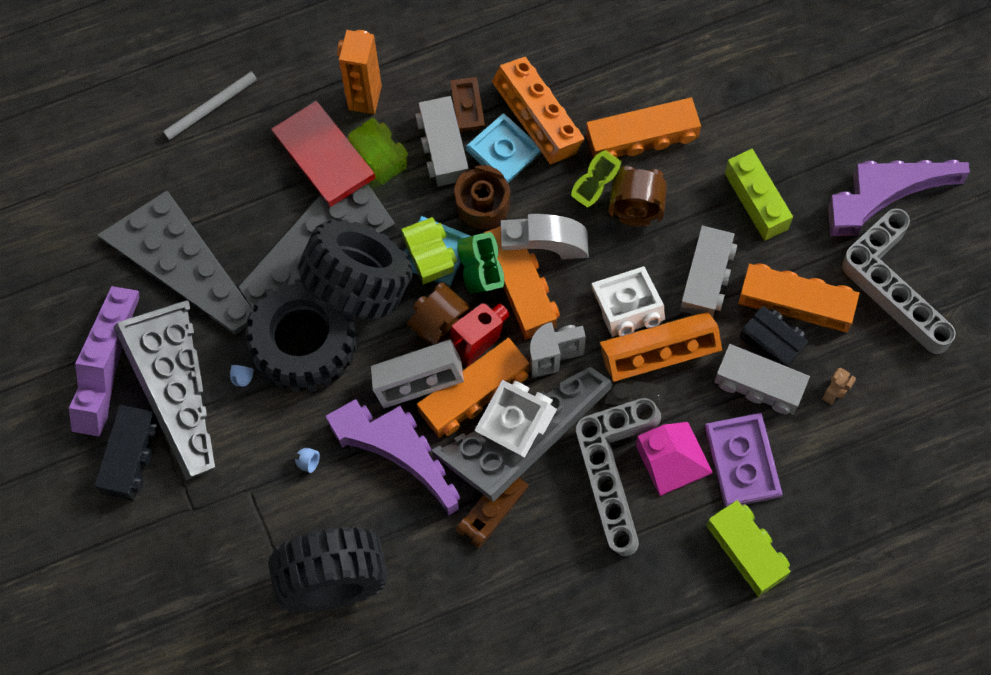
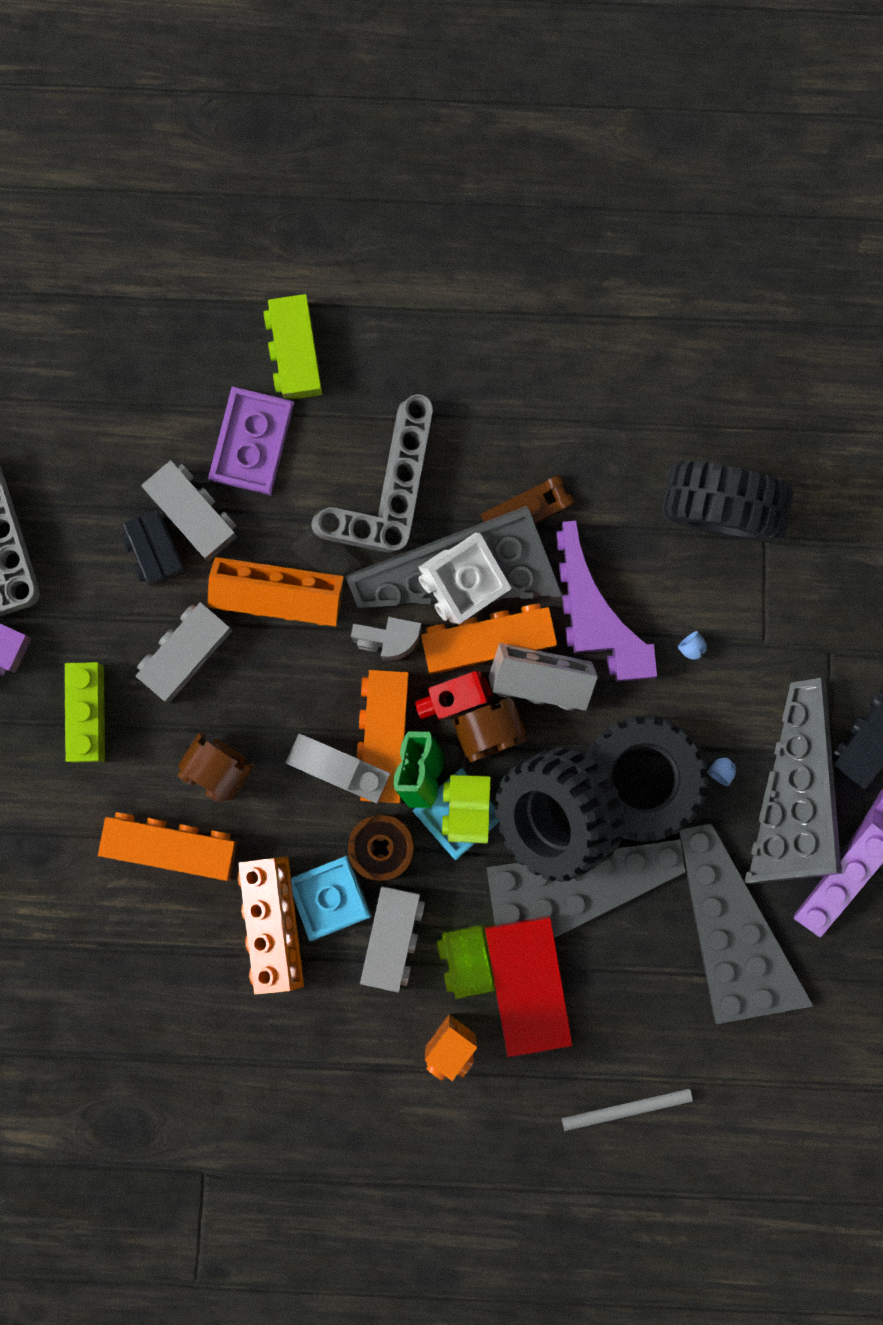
camera: 155 degrees left, 15 degrees up
reddish brown plate [450,77,485,133] -> none
lime brick [571,150,621,207] -> none
white plate [592,266,665,337] -> none
dark pink slope [636,422,713,496] -> none
orange brick [738,264,859,333] -> none
medium nougat plate [822,368,856,405] -> none

